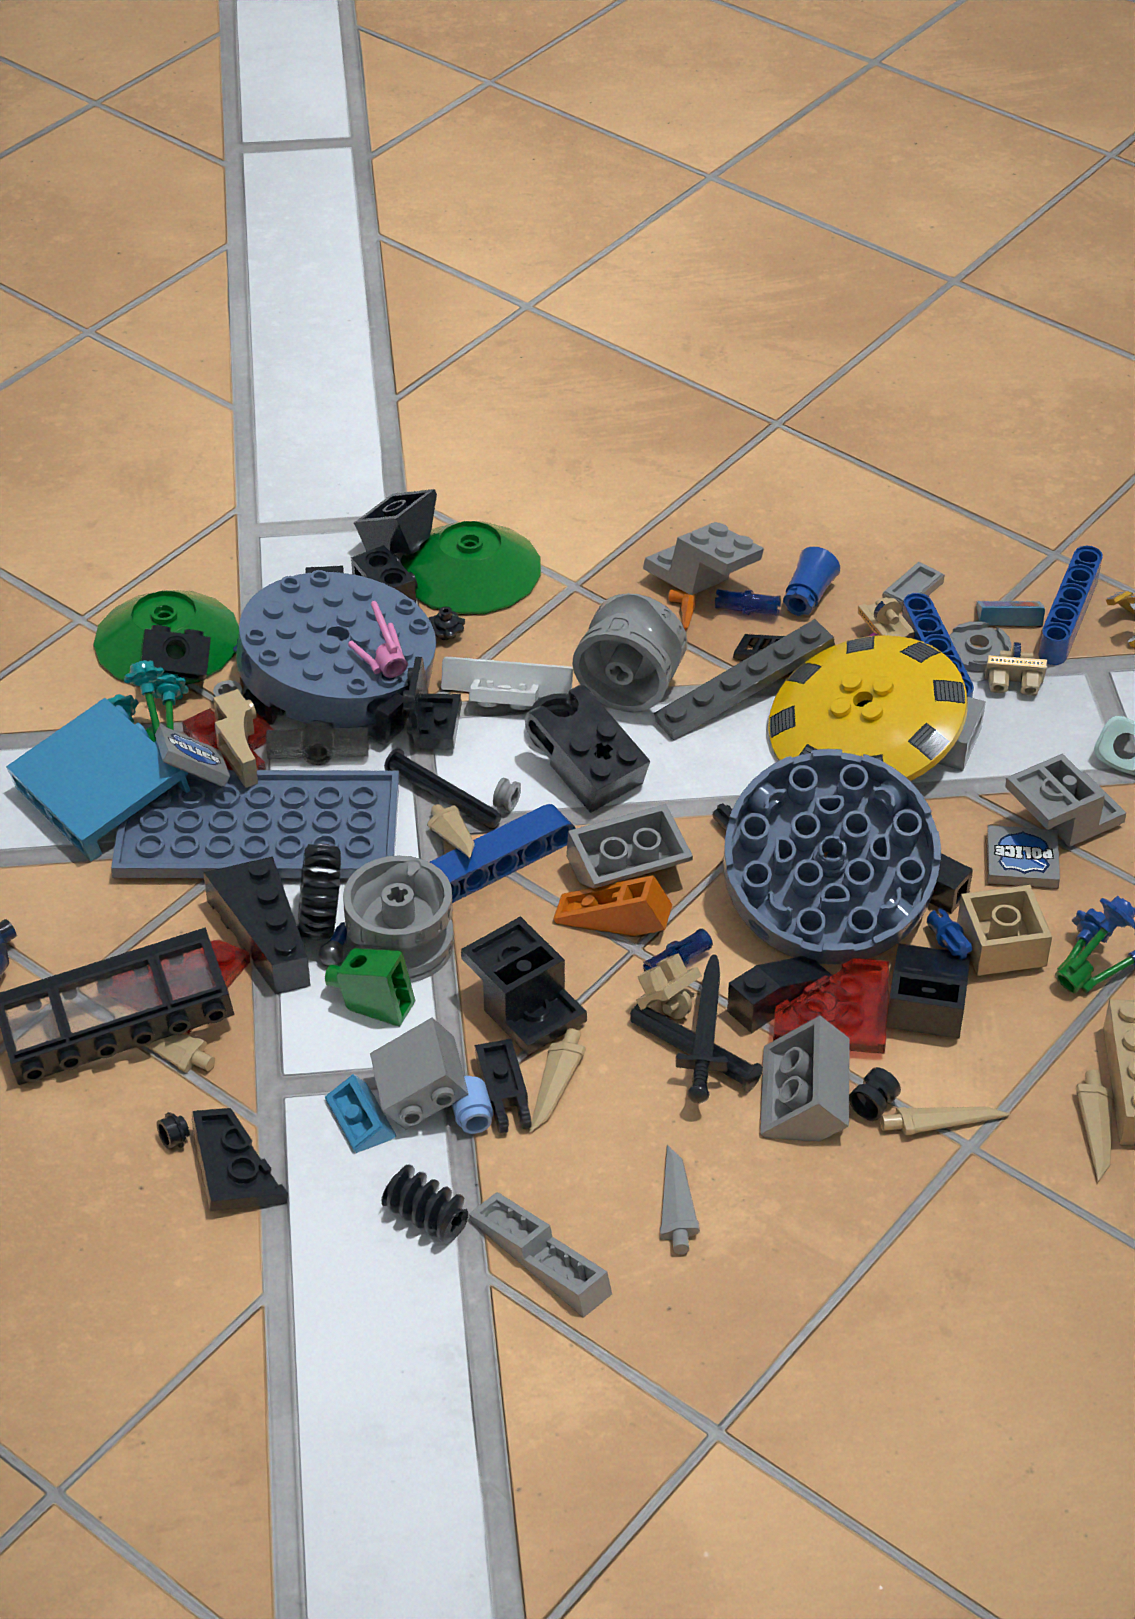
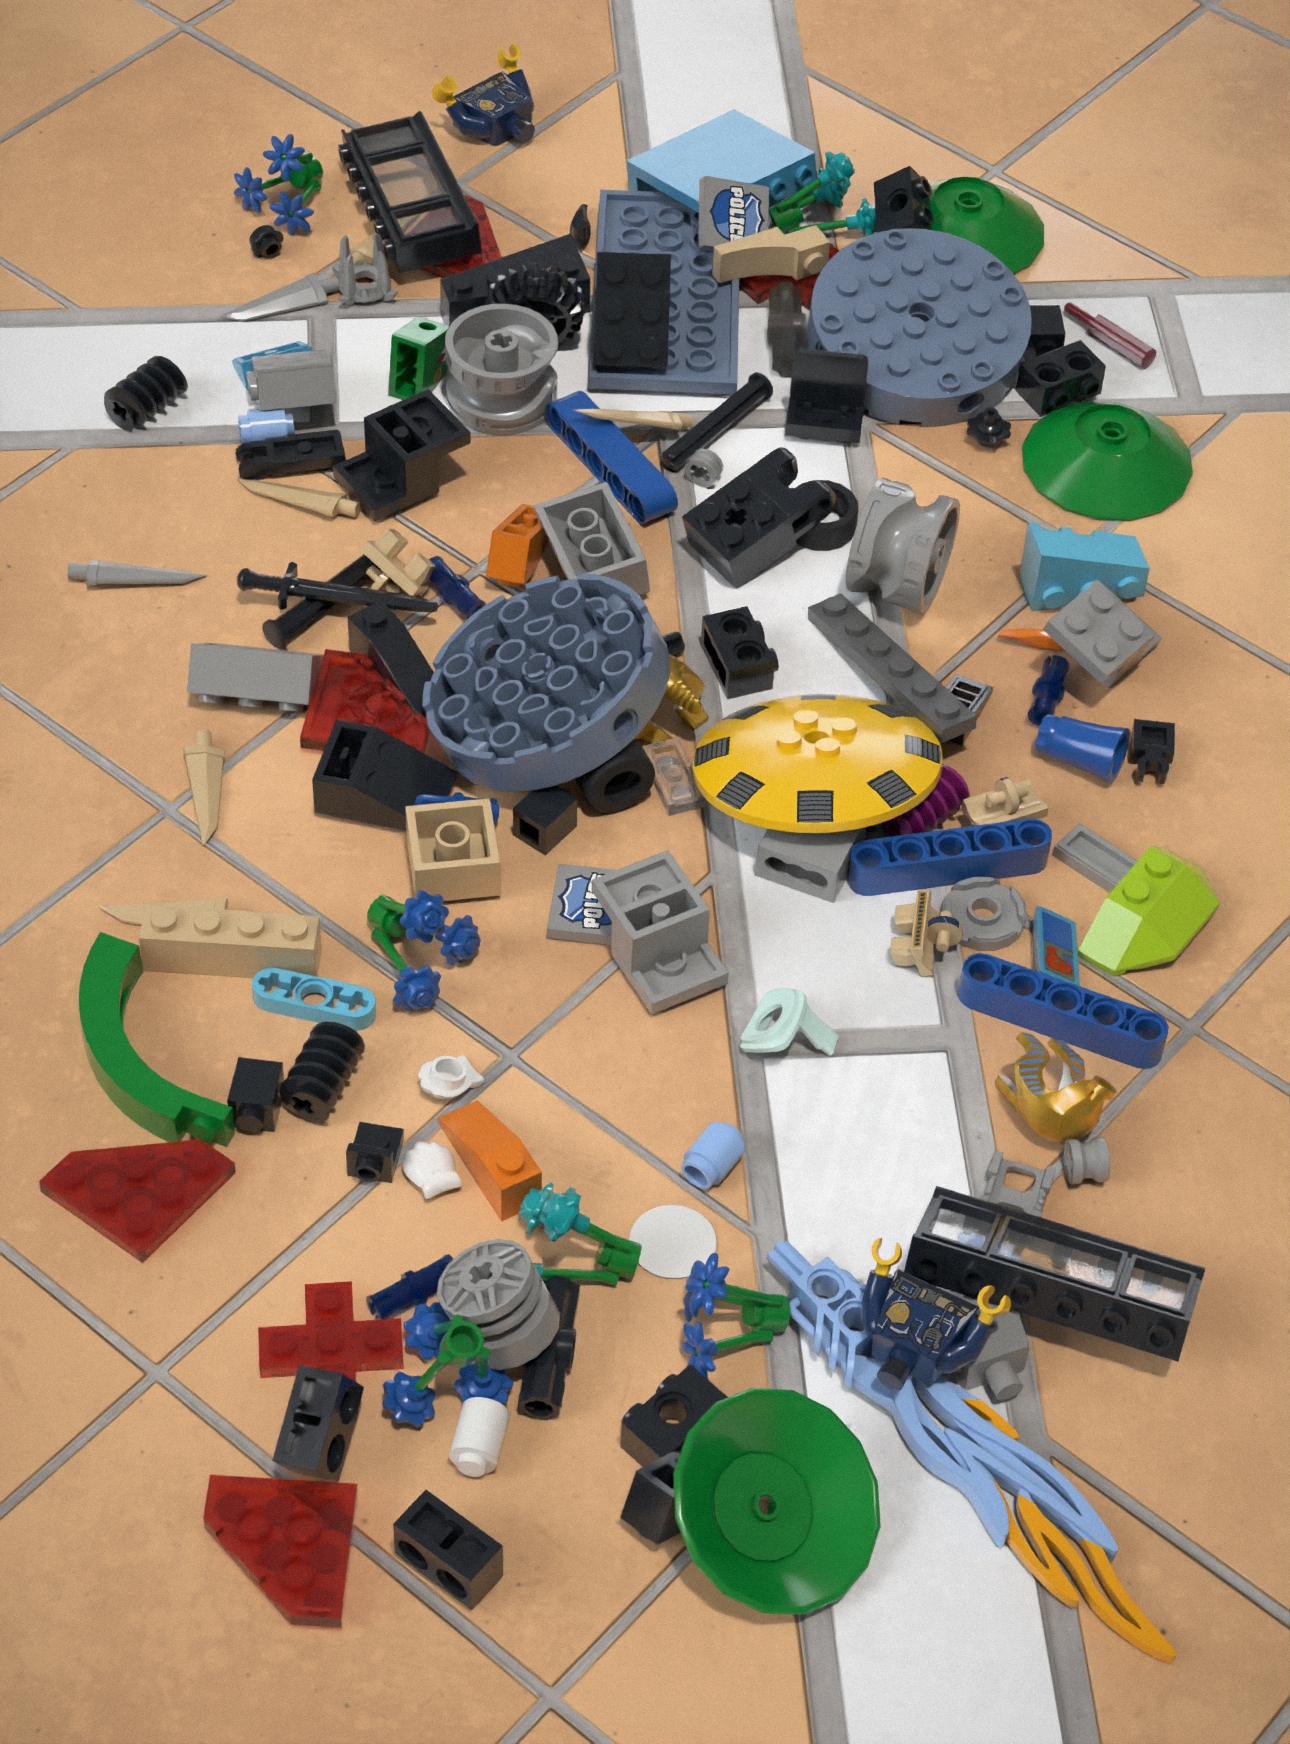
camera: 90 degrees right, 5 degrees up
black wing [191,1108,288,1211] -> none
bright pink plant [348,601,408,678] -> none
black slope [354,489,437,555] -> none
white bracket [441,657,573,710] -> none
light grey slope [469,1192,612,1318] -> none
black wheel [849,1067,901,1121] -> none
none -> light grey bar [219,273,340,322]
none -> blue plant [234,134,323,236]
none -> light grey piece [332,232,398,306]
none -> black bar [570,204,591,250]
none -> black bracket [593,252,671,368]
none -> black brick [701,606,779,699]
none -> medium azure wedge [1019,522,1150,611]
none -> axle [1064,302,1157,369]
none -> lime wedge [1078,846,1220,977]
none -> black plate [1131,719,1175,784]

